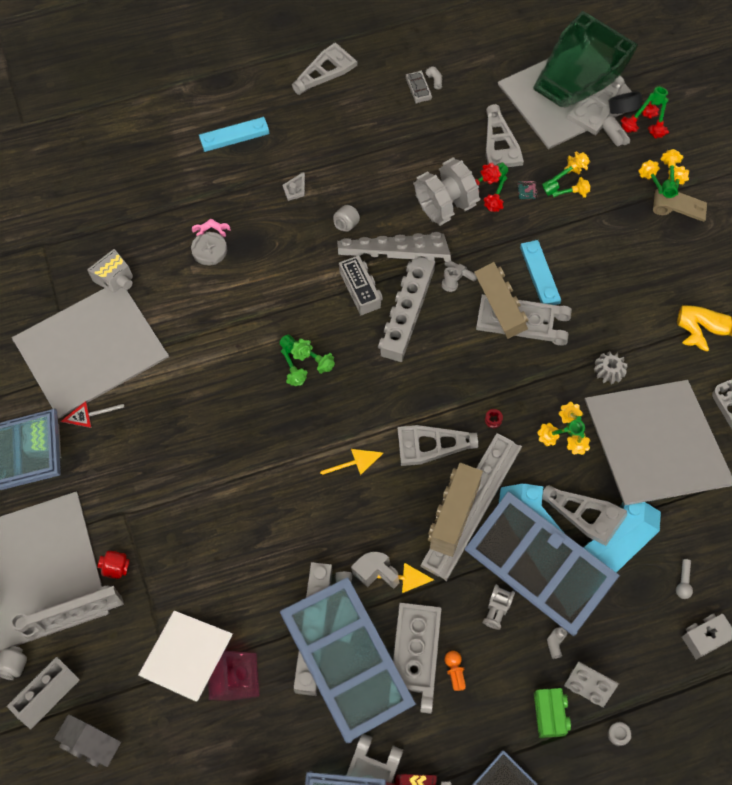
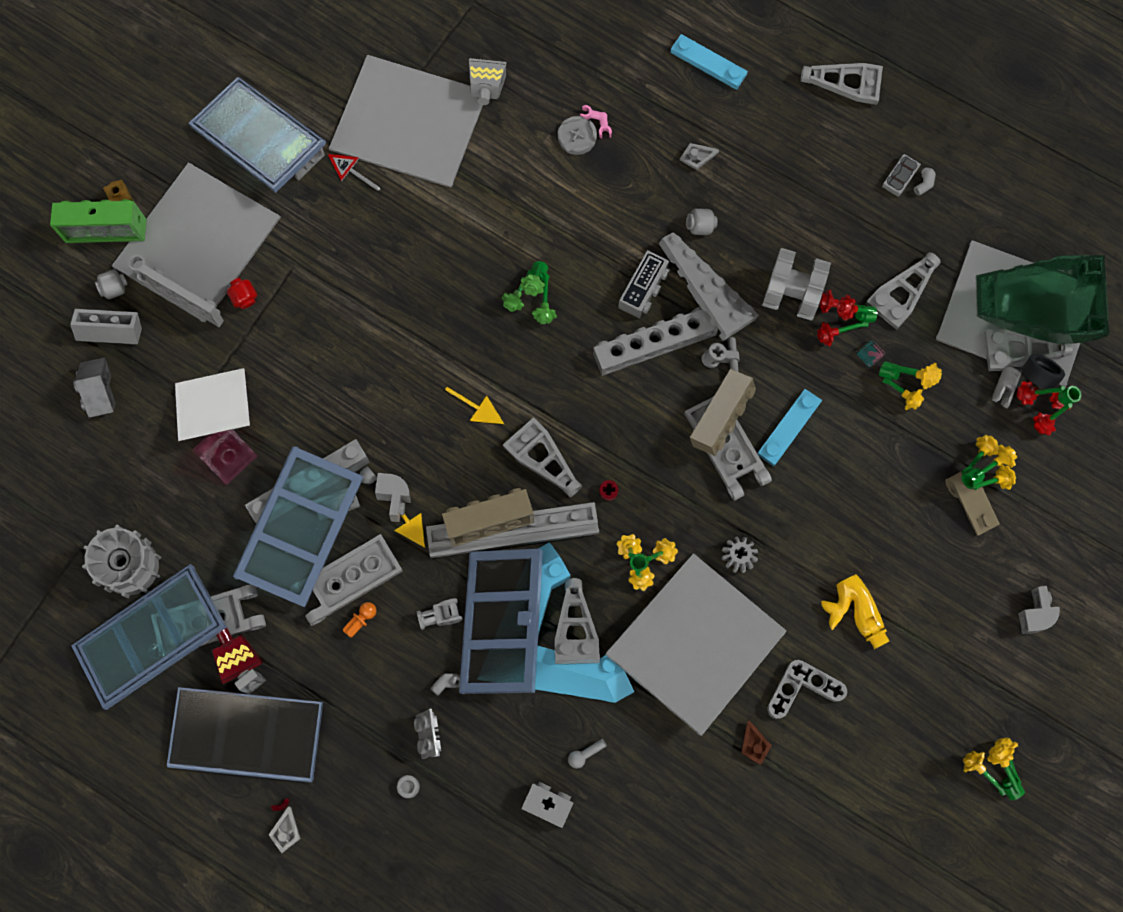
camera: 50 degrees right, 10 degrees up
bright green brick [534,688,571,738] -> none

